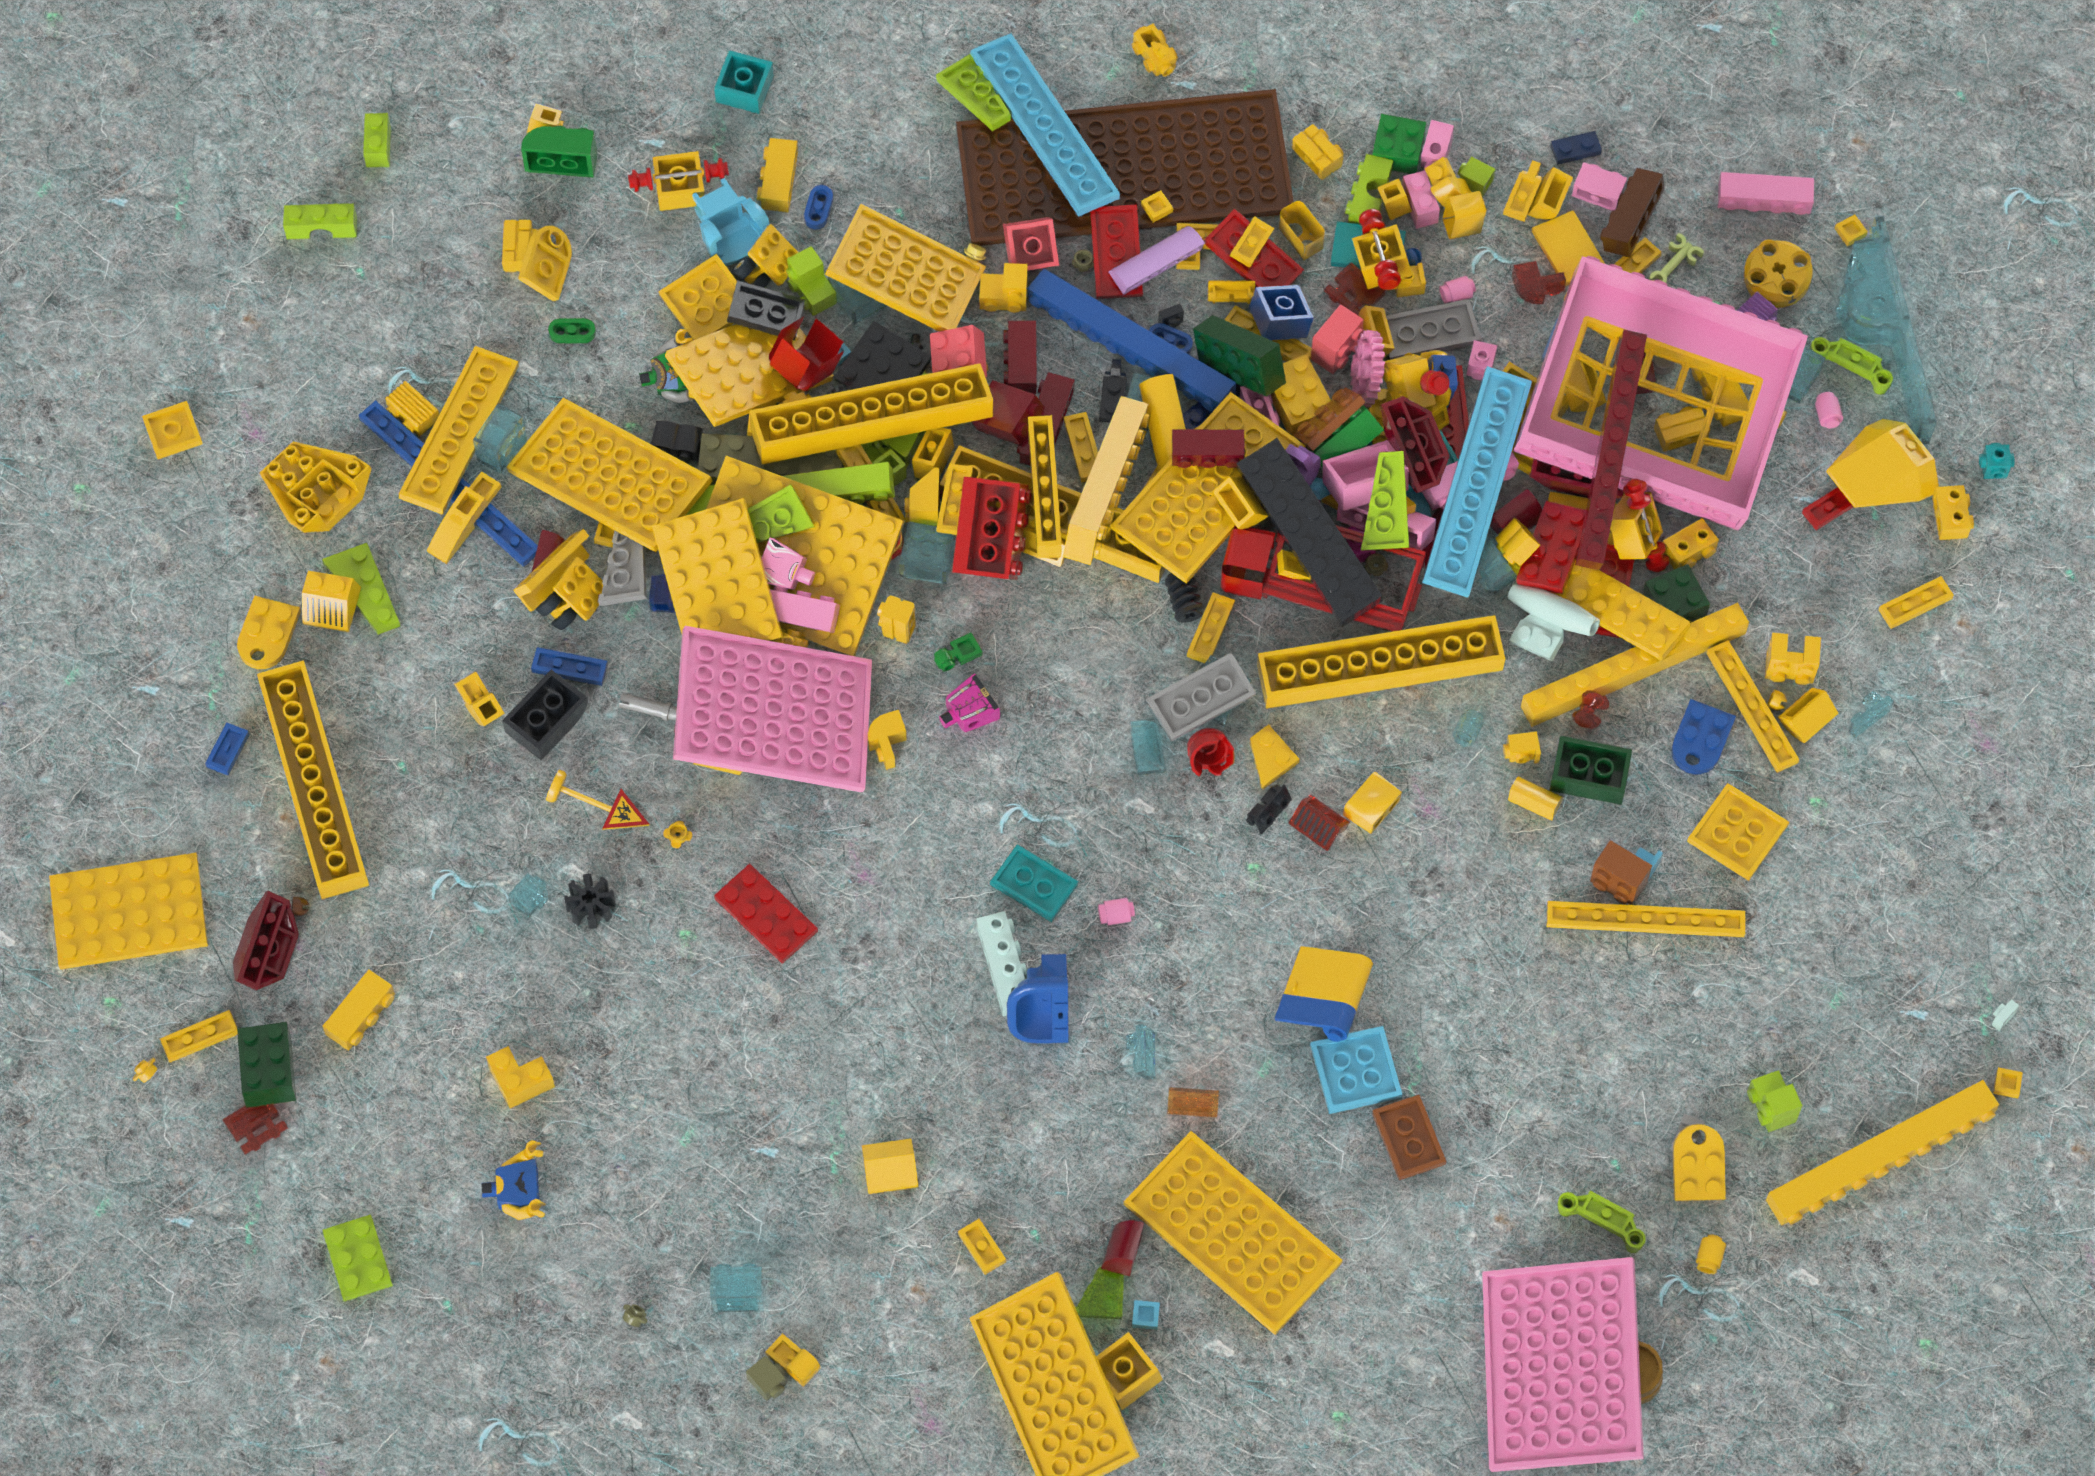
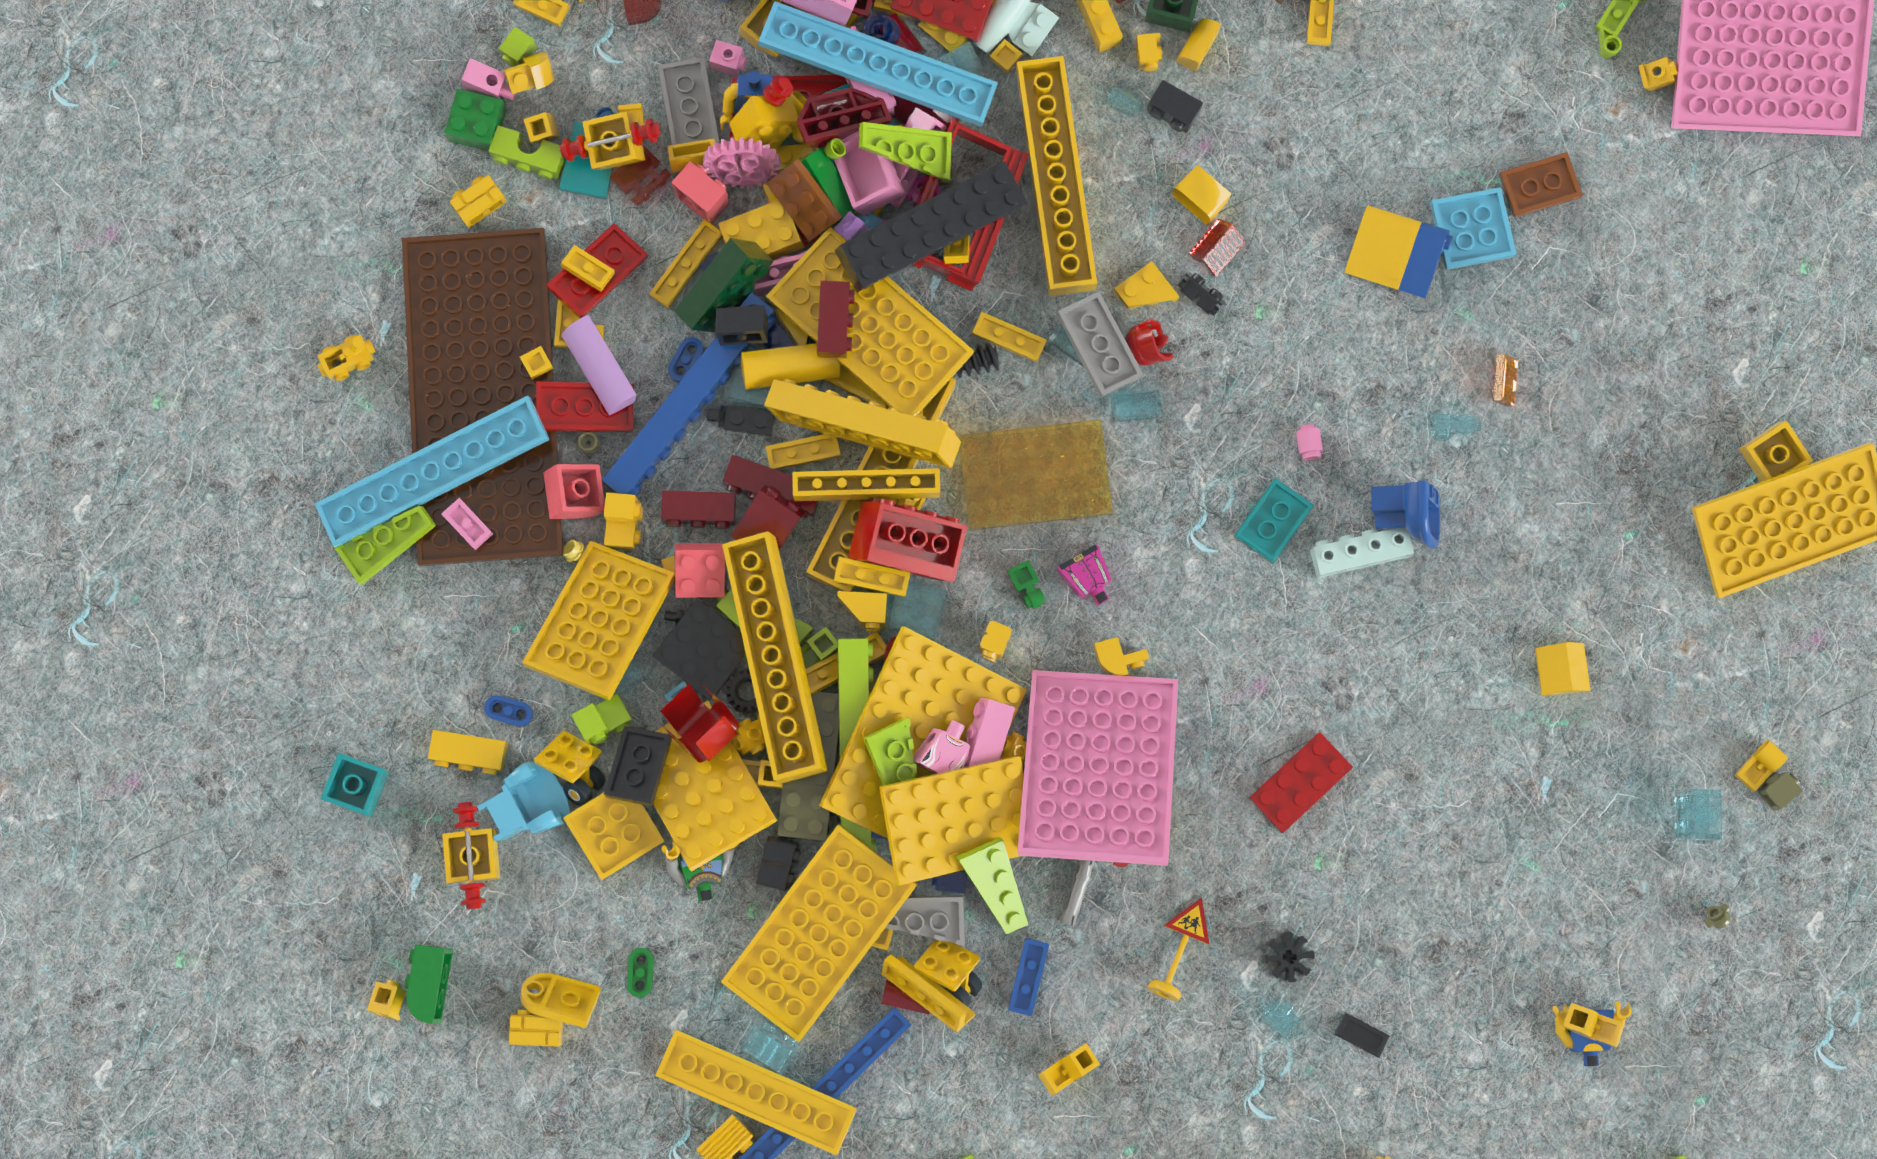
camera: 90 degrees left, 15 degrees up
yellow slope [427,471,502,565] -> none
yellow brick [486,1046,555,1109] -> none
black brick [502,669,588,760] -> none
yellow plate [663,821,693,849] -> none
yellow brick [912,427,954,479] -> none
yellow plate [958,1218,1006,1275] -> none
clear neon green wing [1075,1266,1124,1320] -> none
dark red brick [1101,1220,1144,1276] -> none
yellow plate [1124,1131,1343,1335] -> none
medium azure plate [1132,1300,1160,1330] -> none
black plate [1158,304,1184,328] -> none
yellow hinge [1208,280,1255,304] -> none
yellow brick [1213,476,1268,529] -> none
red piece [1221,526,1275,600] -> none
blue brick [1249,285,1314,340] -> none
yellow piece [1279,201,1325,260] -> none
bright pink brick [1402,171,1440,229] -> none
bright pink brick [1439,276,1476,304] -> none
yellow piece [1442,191,1487,239] -> none
yellow brick [1495,517,1540,566] -> none
none -> bright pink plate [442,498,493,550]
none -> black brick [715,304,768,346]
none -> lime hinge [825,138,846,159]
none -> clear blue wheel [863,13,900,45]
none -> wing [956,837,1028,934]
none -> clear yellow plate [958,419,1113,531]
none -> yellow plate [989,39,1023,74]
none -> black brick [1147,80,1203,133]
none -> black tile [1334,1013,1390,1058]
none -> yellow brick [1563,1003,1625,1048]
none -> yellow brick [1638,57,1678,92]

